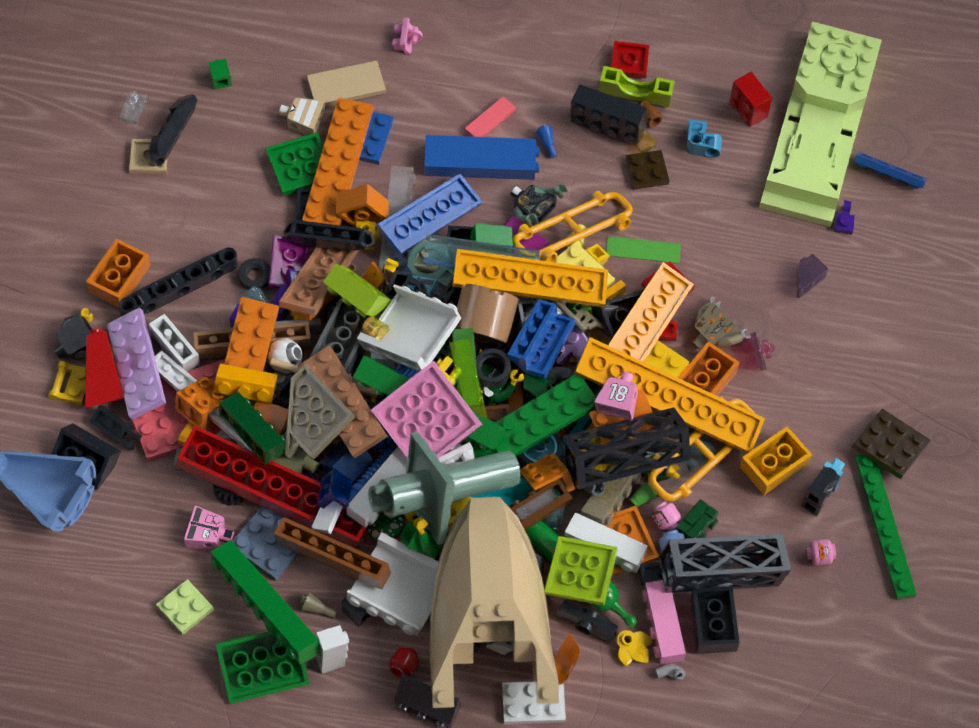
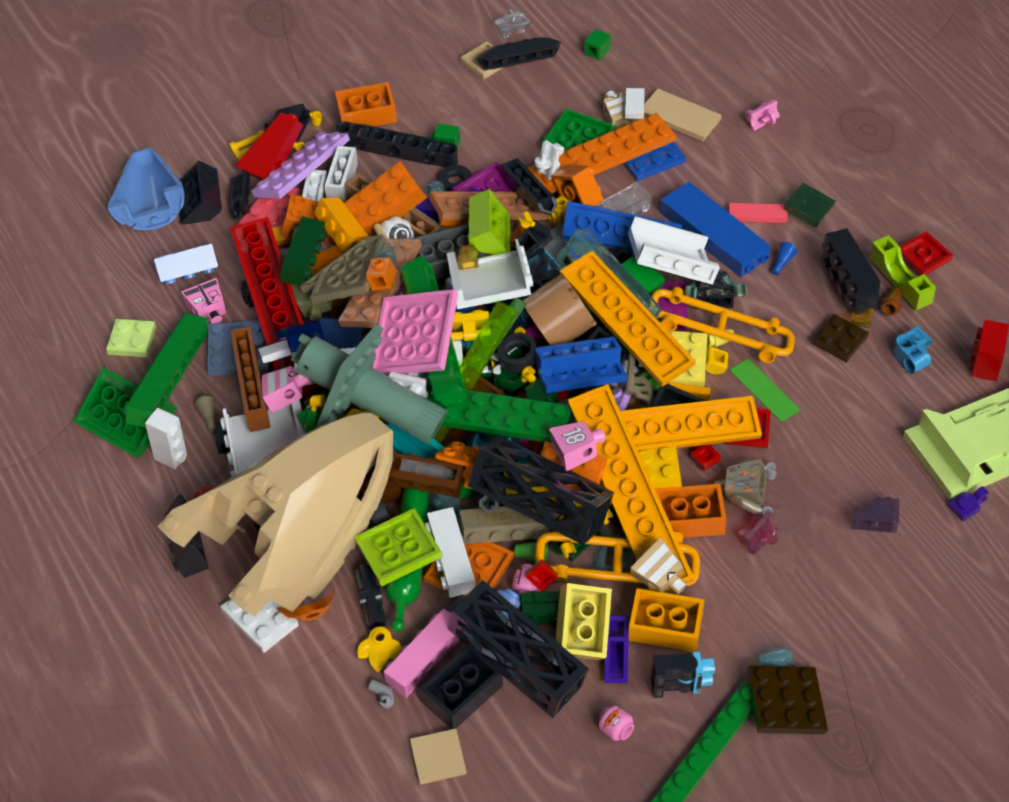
camera: 55 degrees right, 10 degrees down
none -> slope [153,243,218,285]
none -> bright pink torso [262,366,312,413]
none -> orange brick [366,257,397,291]
none -> clear light blue cone [375,242,396,265]
none -> tan tile [410,729,467,785]
none -> green brick [431,123,461,149]
none -> red plate [526,559,558,591]
none -> white hips [534,141,564,180]
none -> light yellow brick [556,583,612,661]
none -> dark purple slope [605,616,629,684]
none -> white tile [625,88,645,119]
none -> white panel [628,216,720,285]
none -> tan torso [630,538,687,594]
none -> clear light blue cone [759,645,794,666]
none -> clear green tile [783,183,836,228]

